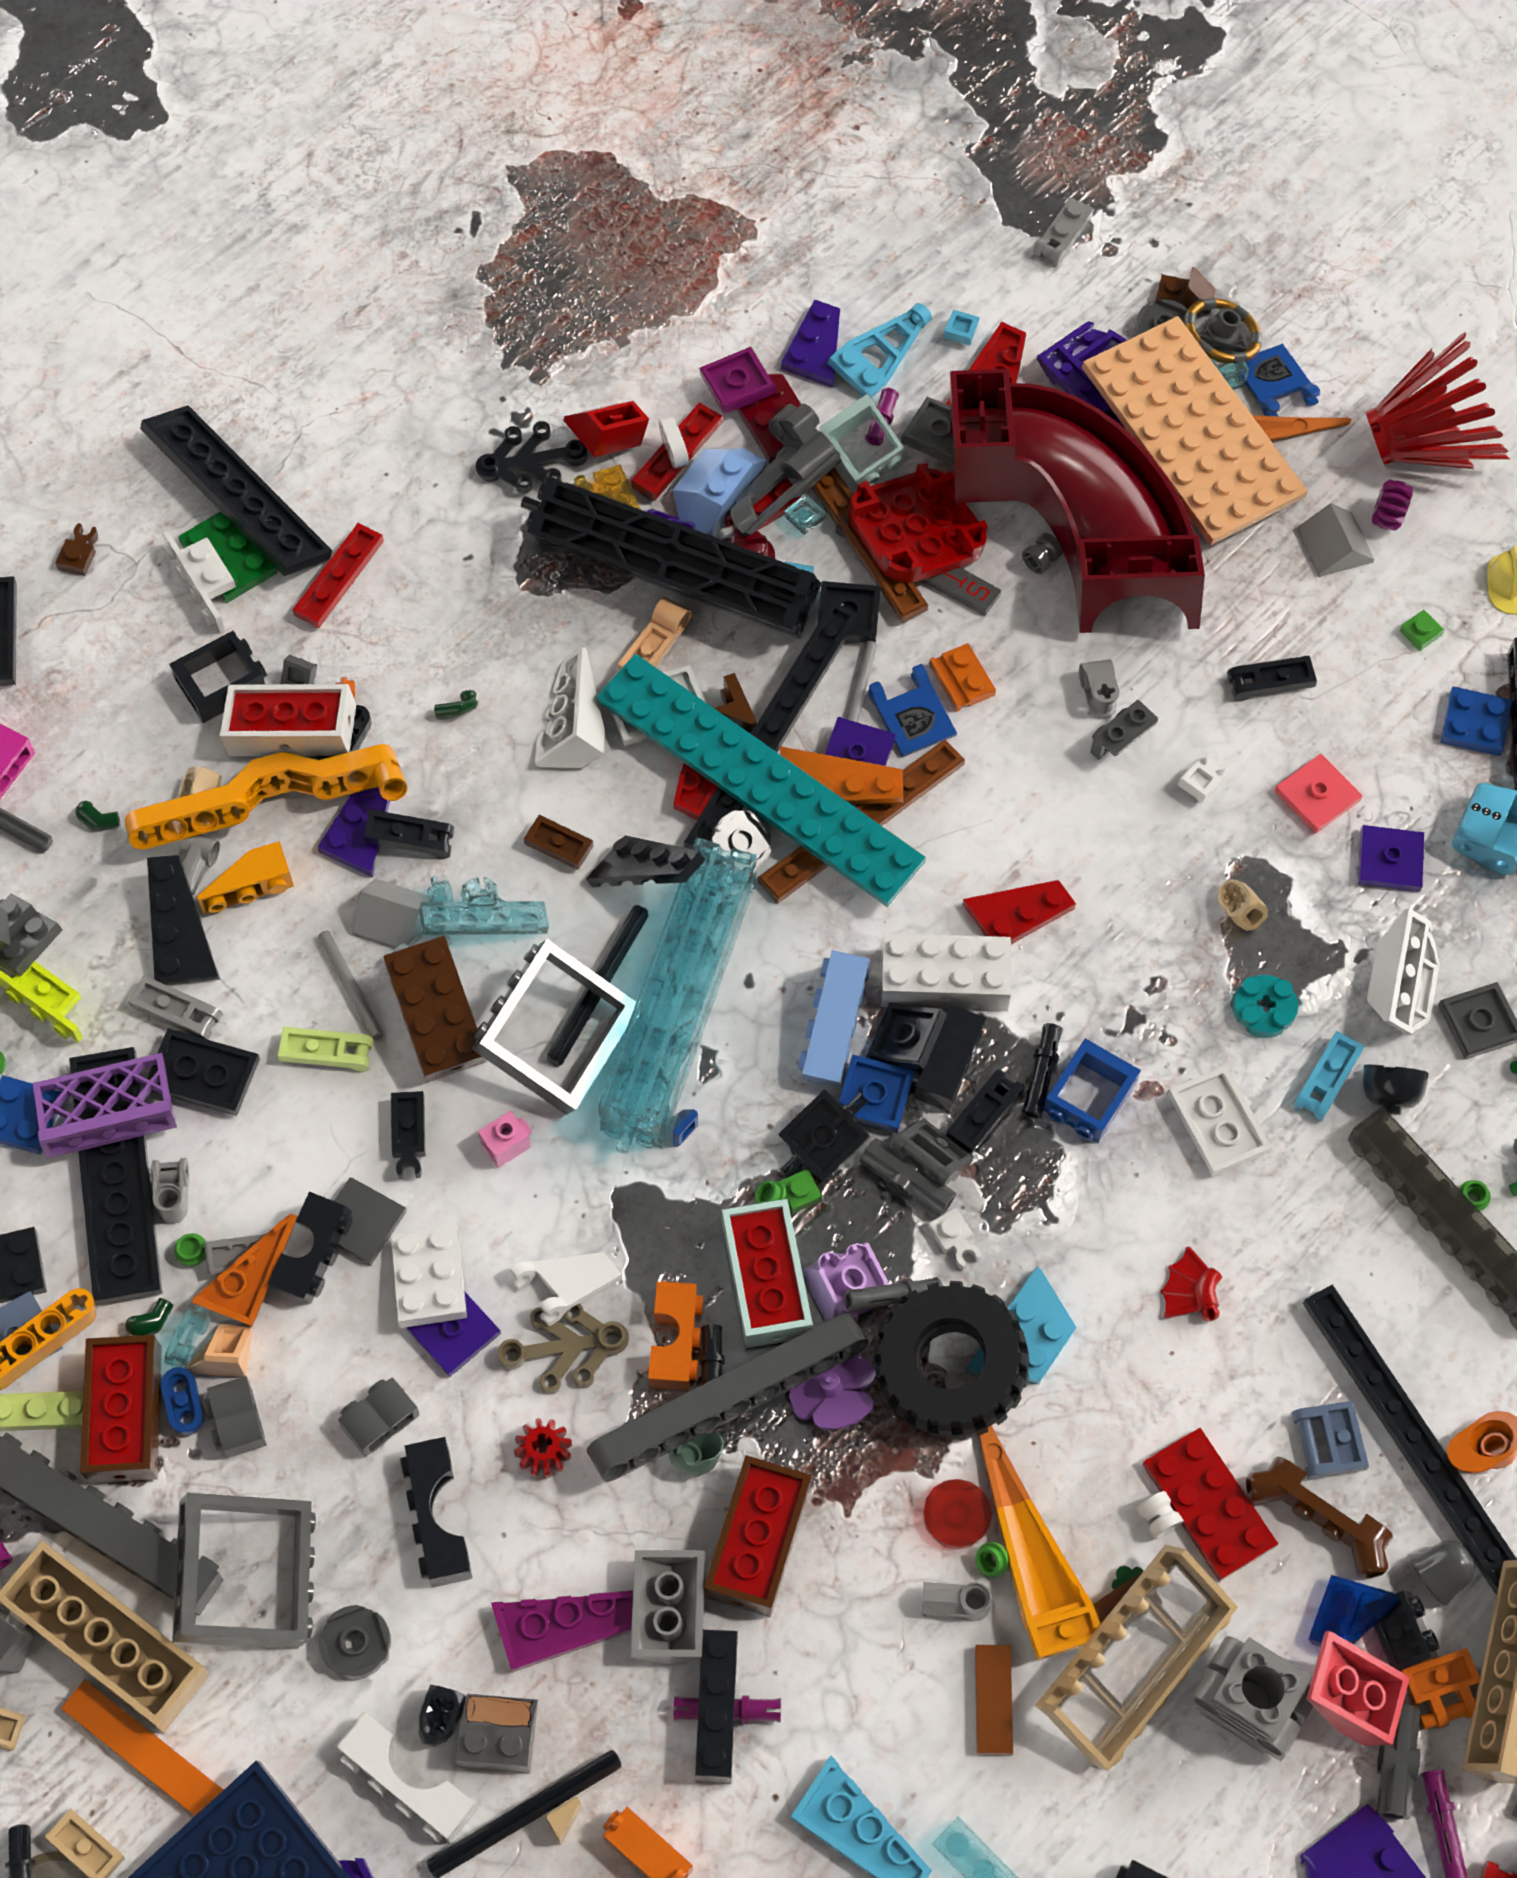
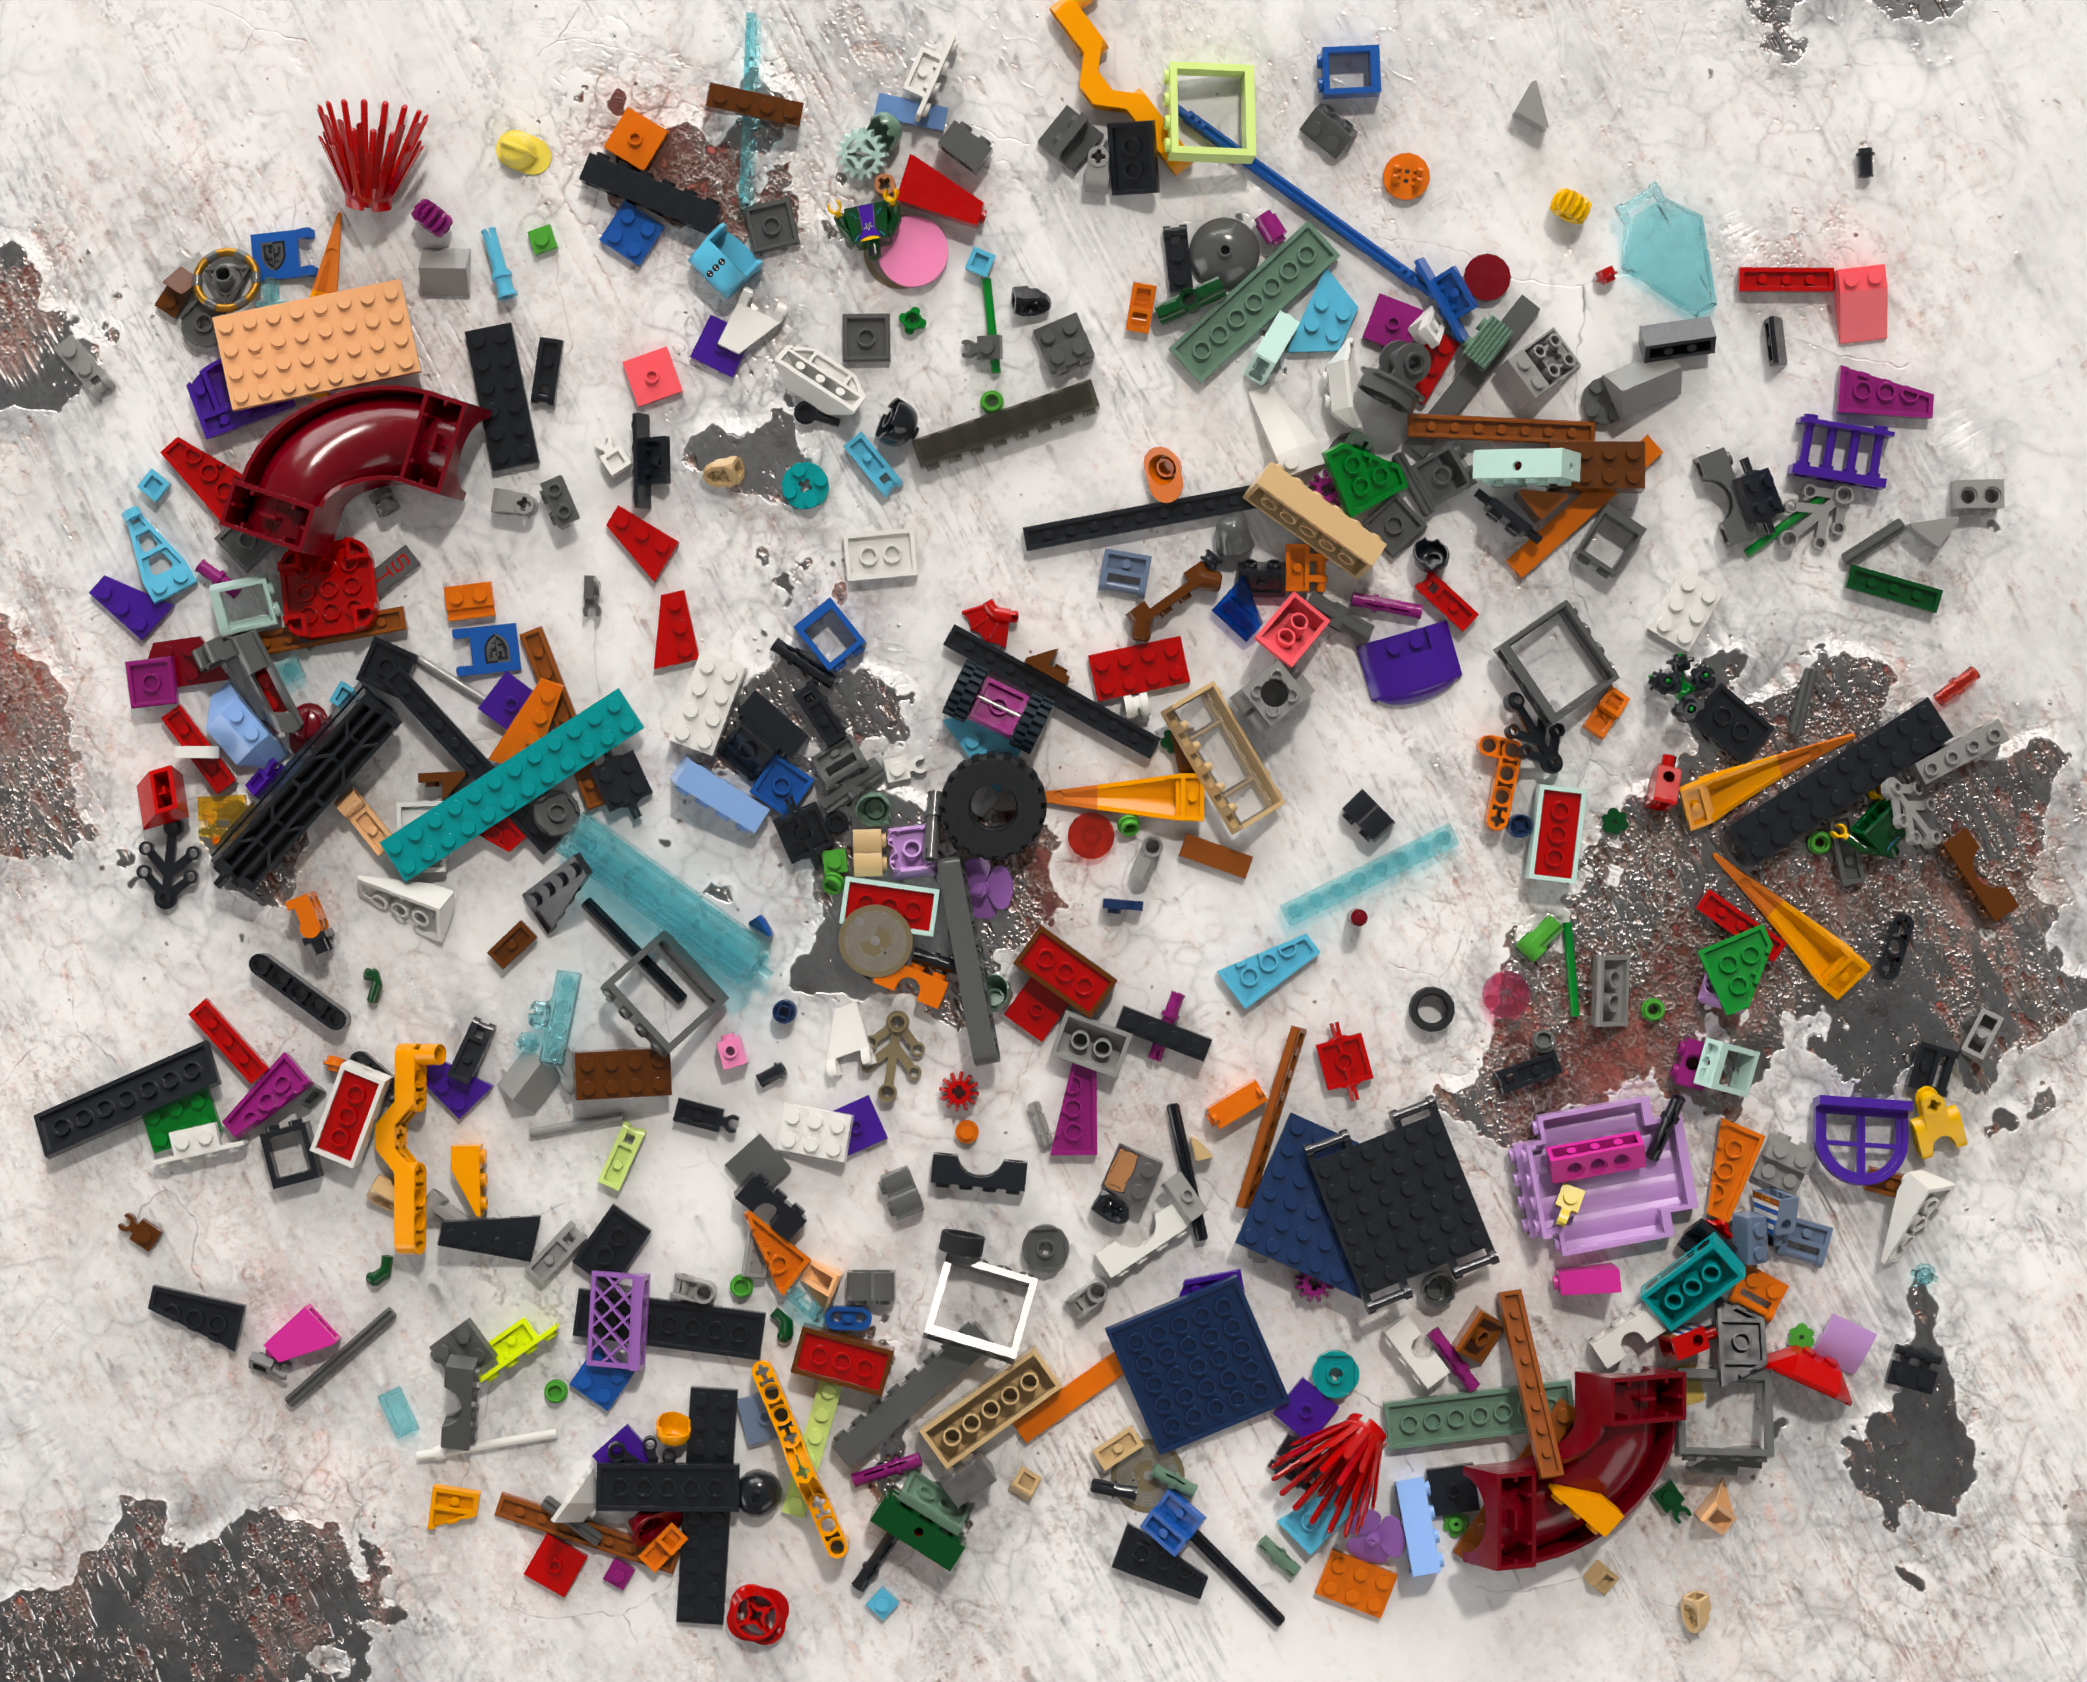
camera: 65 degrees left, 25 degrees up
none -> magenta wing [222,1052,315,1139]
none -> black beam [249,953,351,1030]
none -> orange hips [285,891,335,955]
none -> black plate [465,322,540,472]
none -> medium azure pin [481,227,518,301]
none -> dark grey plate [583,575,602,617]
none -> black plate [589,750,653,820]
none -> red wing [606,505,680,582]
none -> black bracket [631,413,671,509]
none -> white flag [718,286,788,354]
none -> black pin [756,1062,788,1088]
none -> dark blue wheel [772,999,798,1024]
none -> black plate [794,401,841,427]
none -> black plate [825,811,849,835]
none -> dark tan piece [838,905,913,977]
none -> tan brick [853,828,887,877]
none -> sand green hair [855,791,892,827]
none -> black tyre [939,1229,985,1257]
none -> plate [942,659,1055,754]
none -> black plate [943,624,1161,759]
none -> orange plate [955,1120,979,1144]
none -> red plate [1004,977,1069,1042]
none -> reddish brown slope [1024,648,1070,685]
none -> light grey axle [1028,1101,1053,1147]
none -> light grey piece [1064,1278,1109,1321]
none -> dark blue plate [1102,898,1143,914]
none -> light grey plate [1161,1171,1208,1224]
none -> black bush [1200,549,1223,571]

